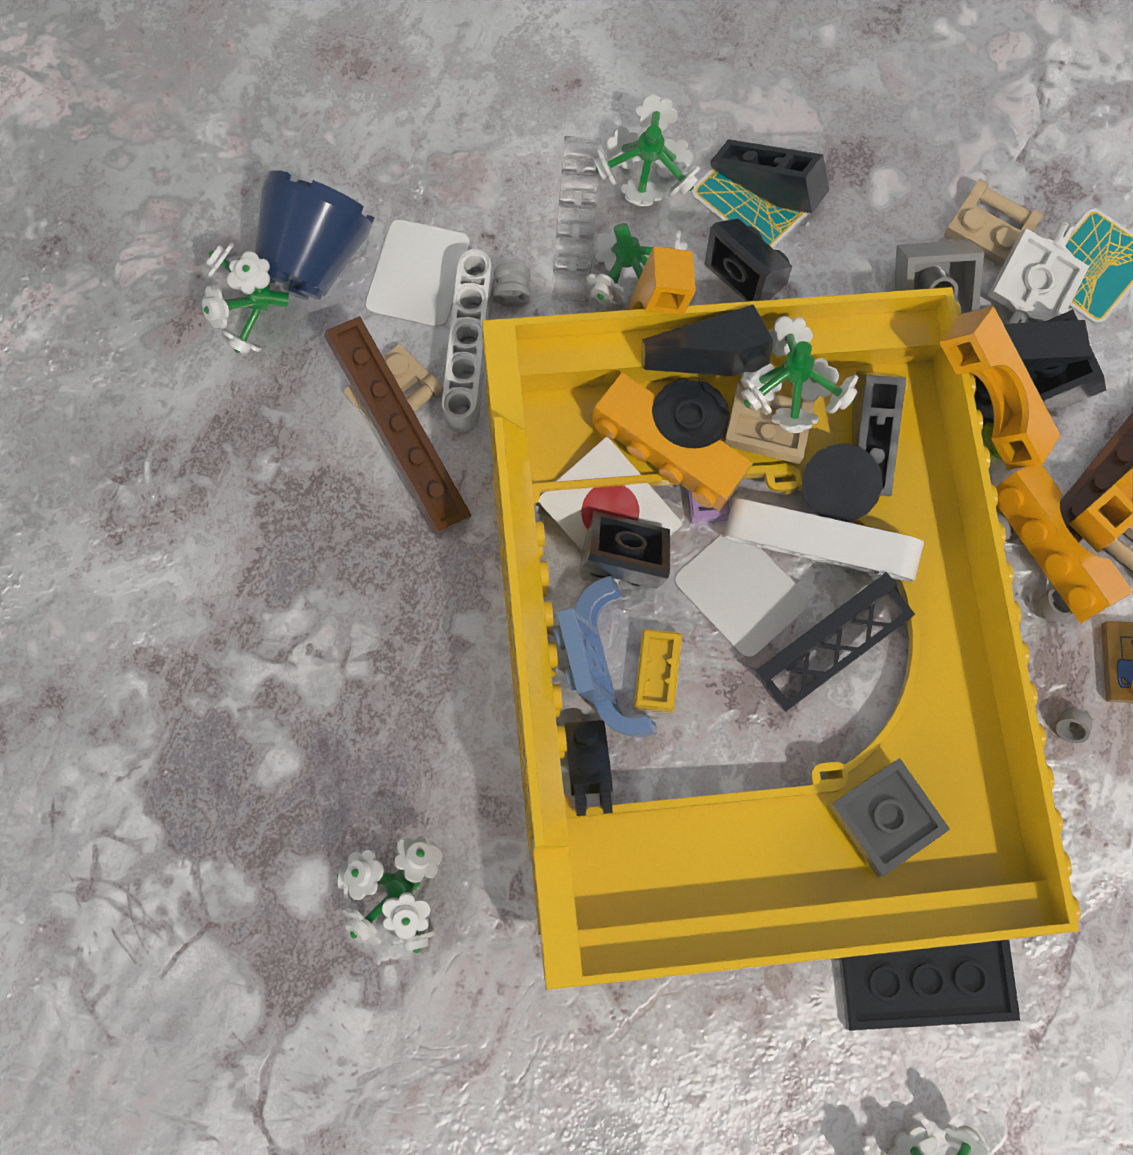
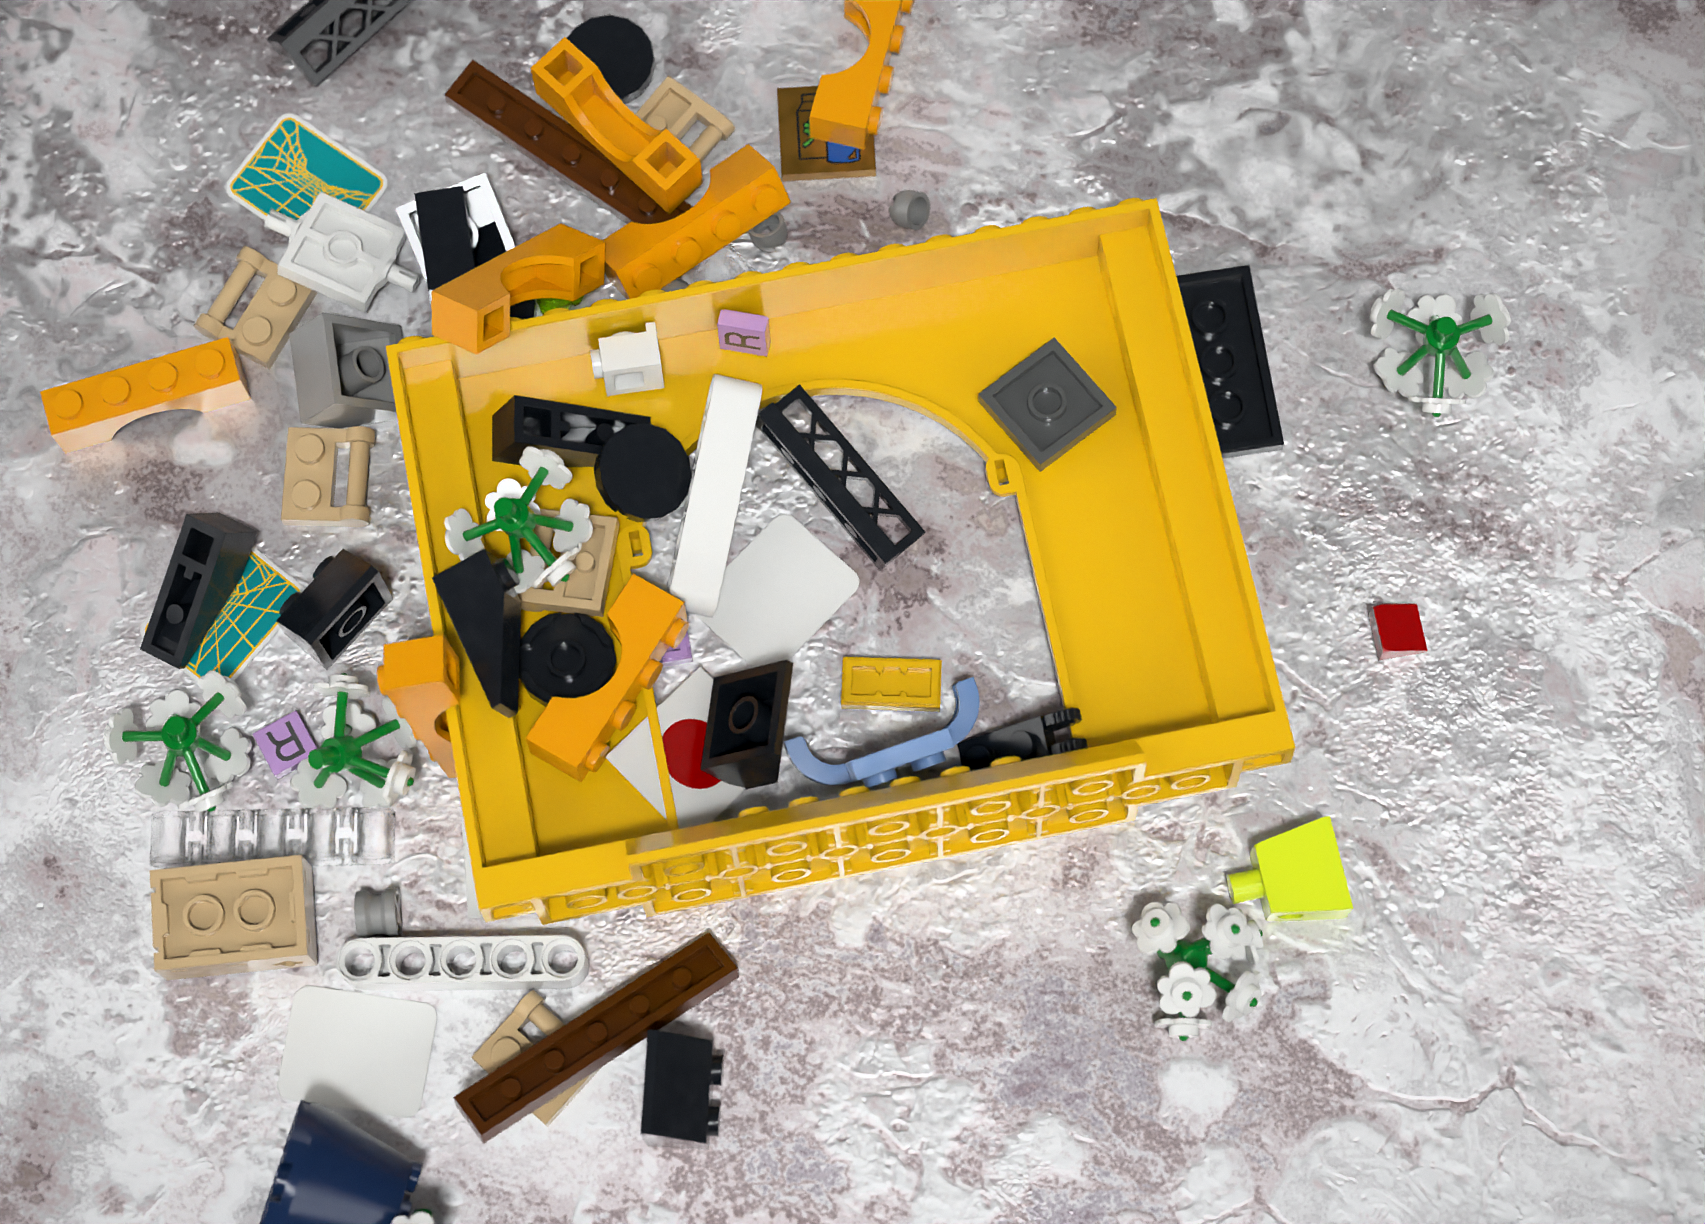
camera: 95 degrees left, 0 degrees up
none -> light orange arch [40,337,251,454]
none -> tan piece [150,855,318,981]
none -> lavender tile [253,710,318,780]
none -> tan plate [281,426,376,527]
none -> white brick [590,322,665,396]
none -> black slope [640,1030,724,1150]
none -> lavender tile [717,309,771,357]
none -> neon yellow torso [1227,816,1353,922]
none -> red slope [1368,604,1428,661]

